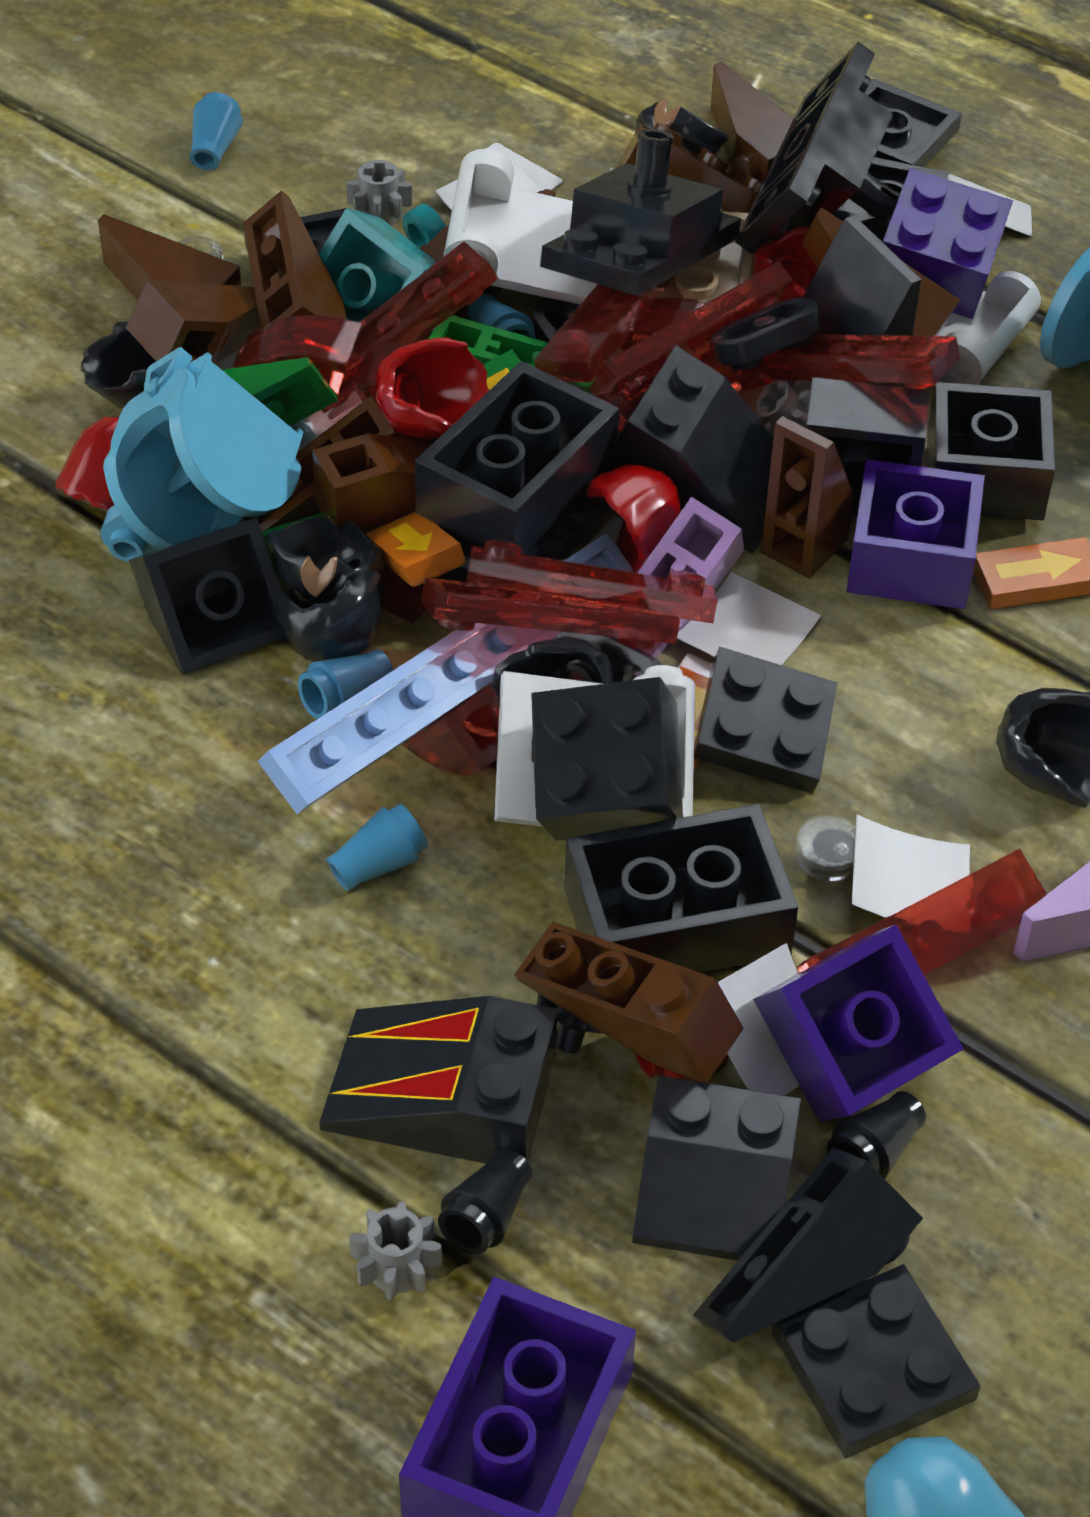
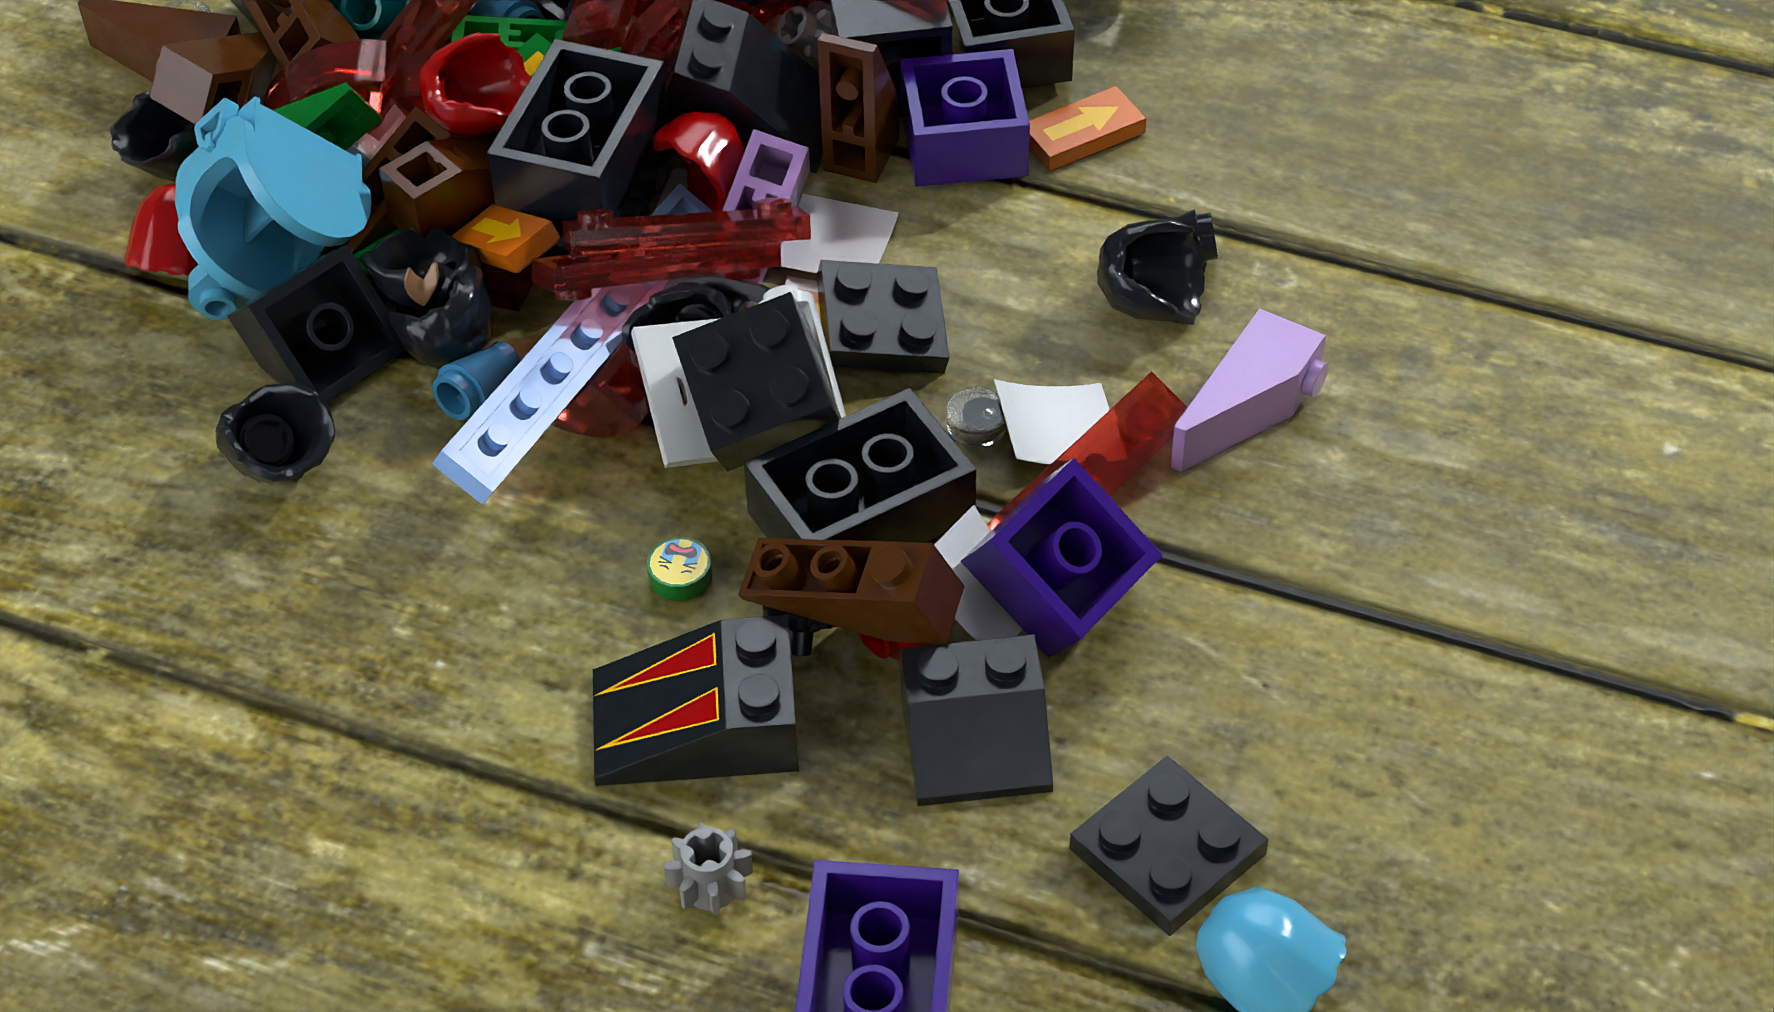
camera: 15 degrees left, 0 degrees up
dark azure cone [326,803,428,891] -> none
black cone [438,1149,532,1254] -> none
black slope [693,1147,923,1343] -> none
black cone [827,1091,926,1179] -> none
none -> black hair [215,382,336,484]
none -> tile [647,537,712,601]

